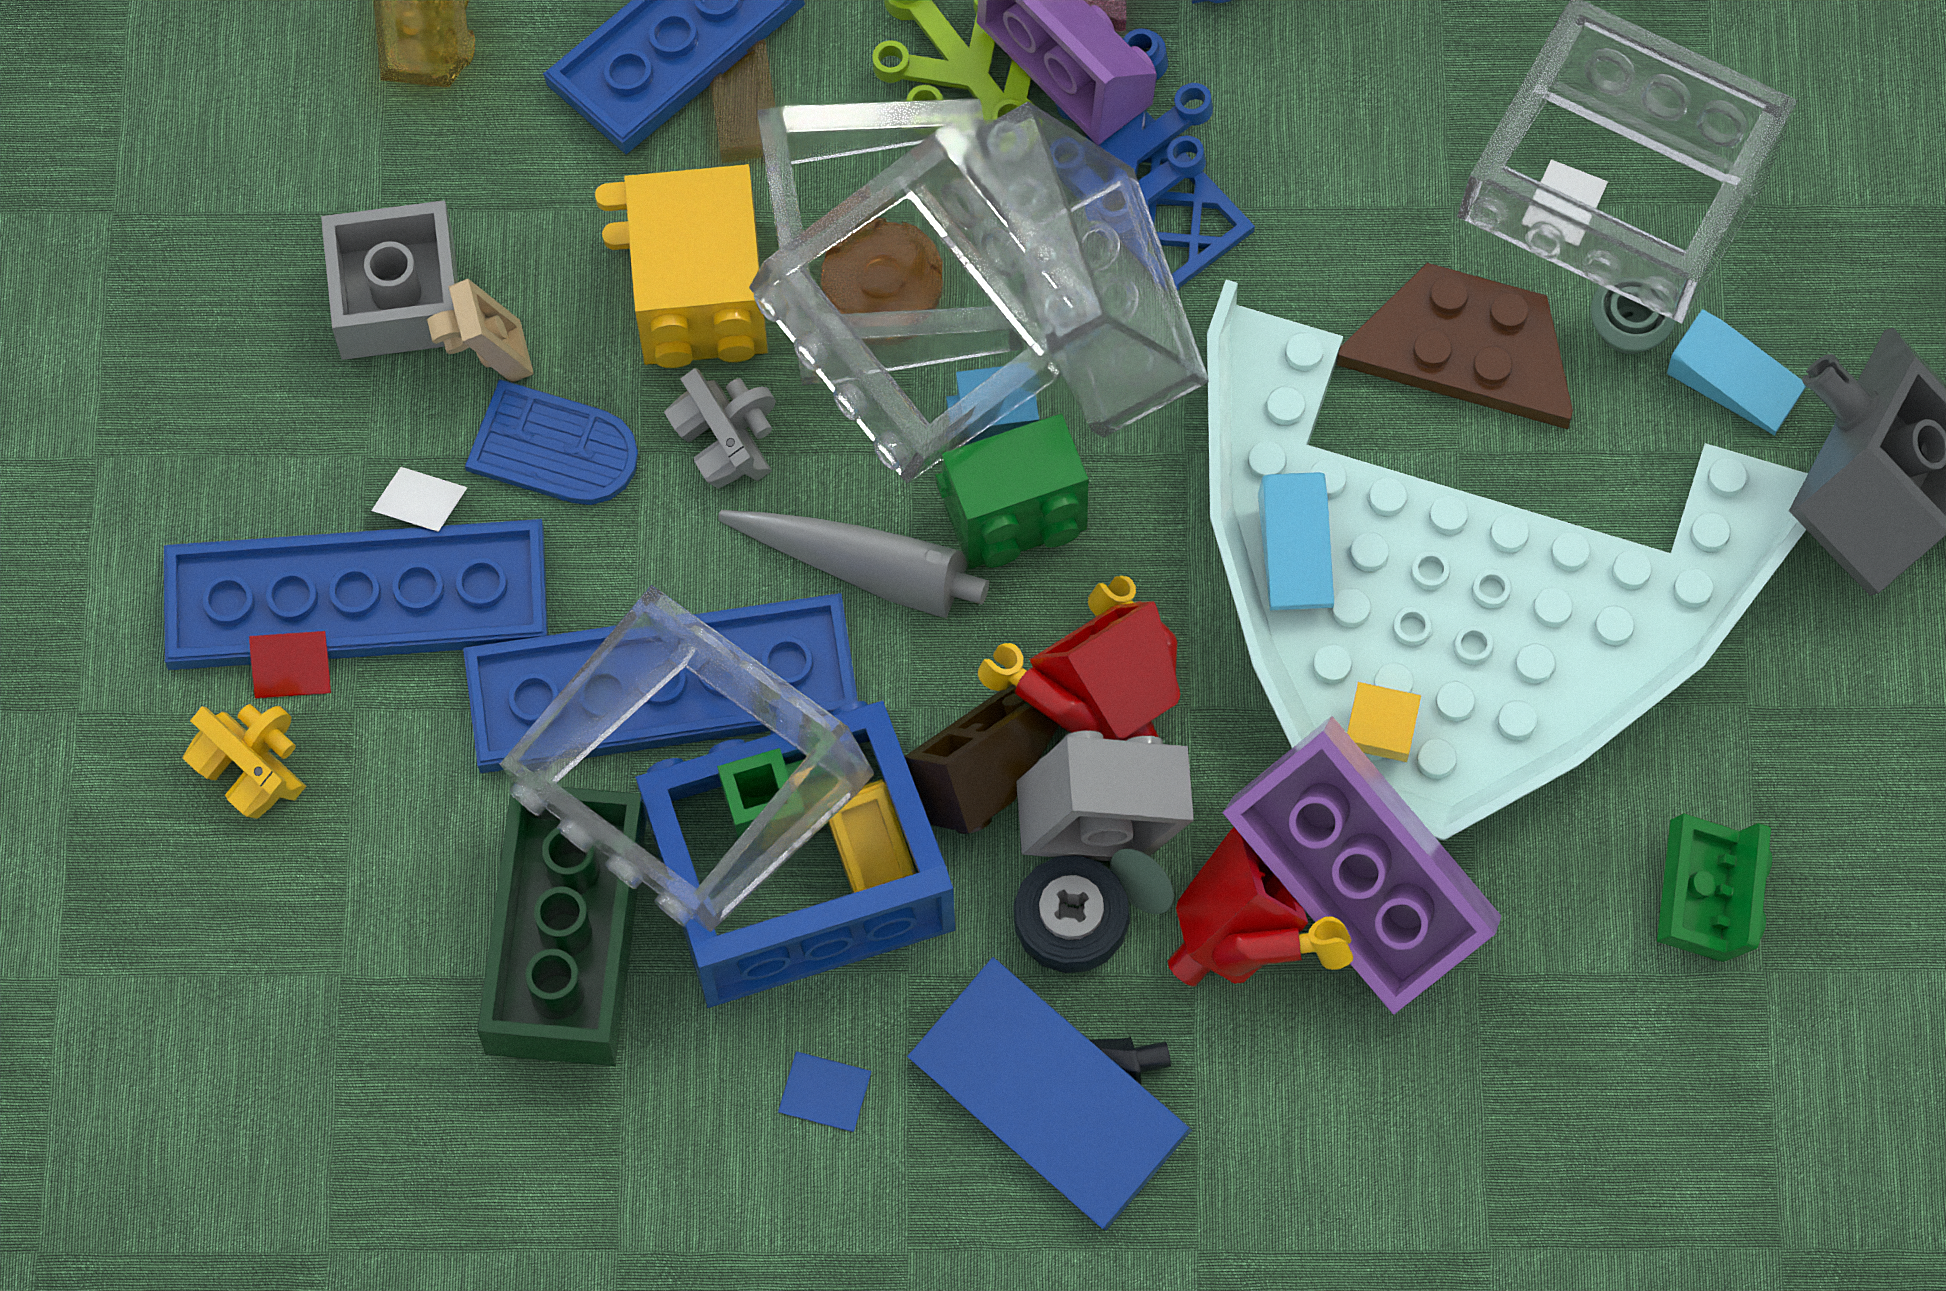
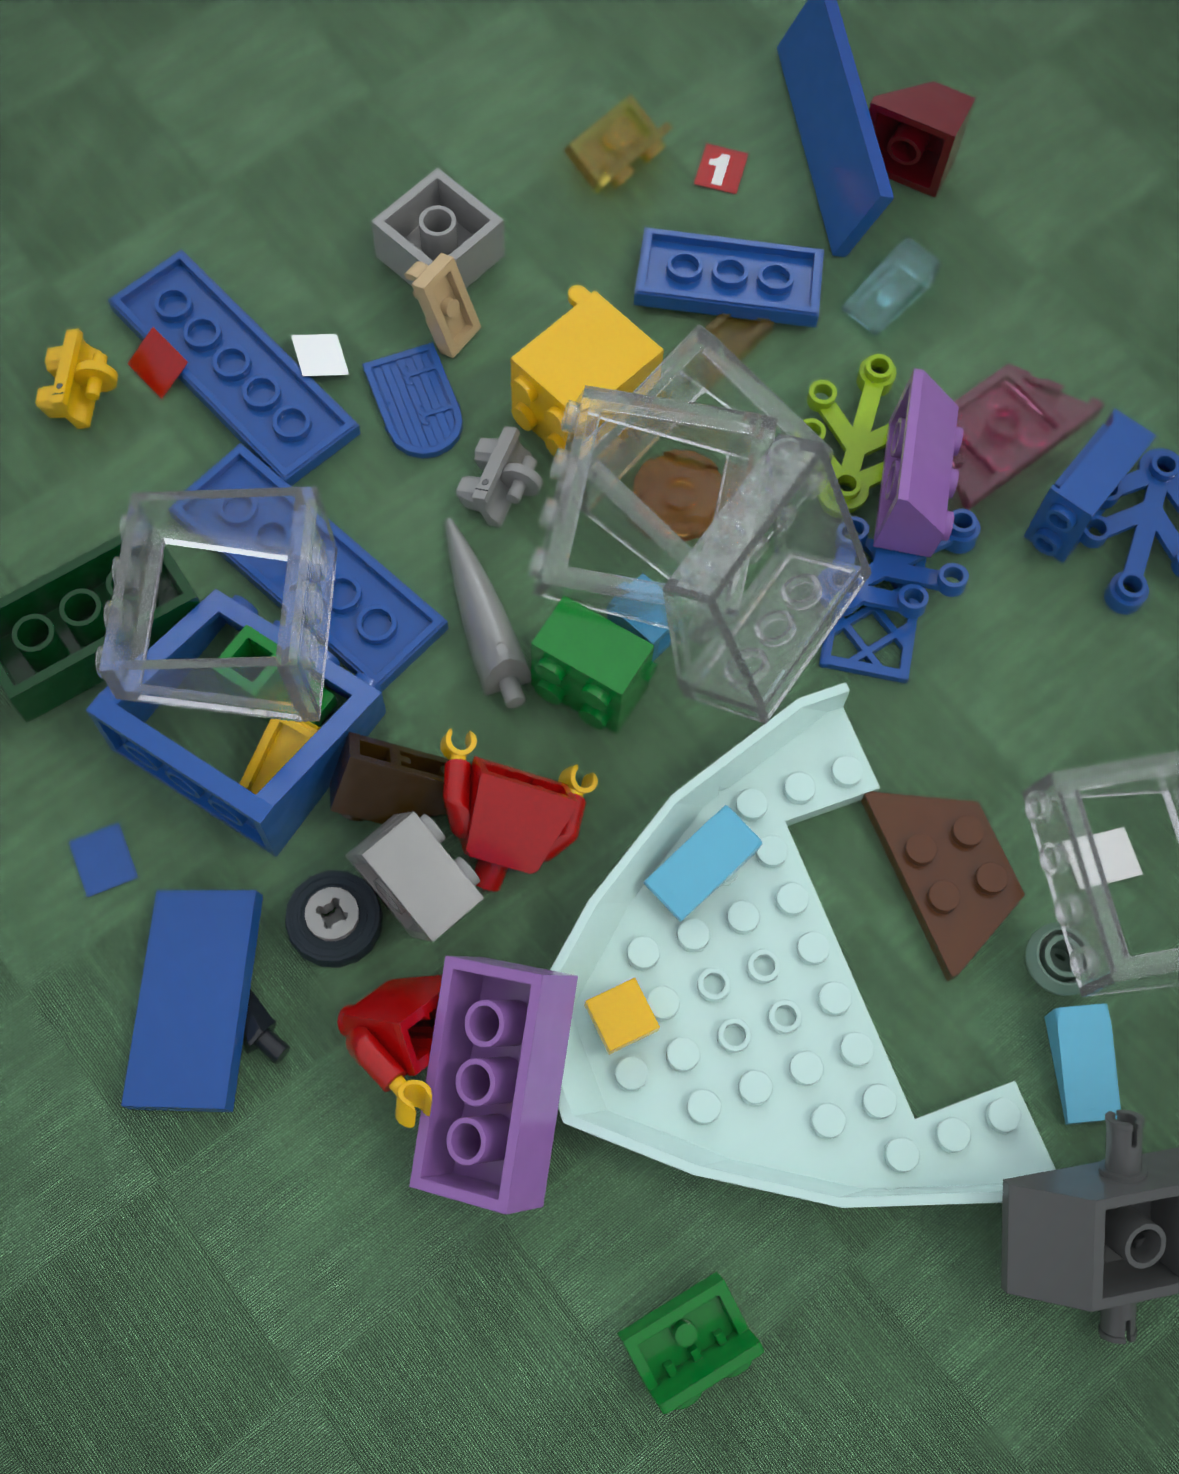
camera: 45 degrees right, 0 degrees up
sand green sticker [1110,848,1174,914] -> none

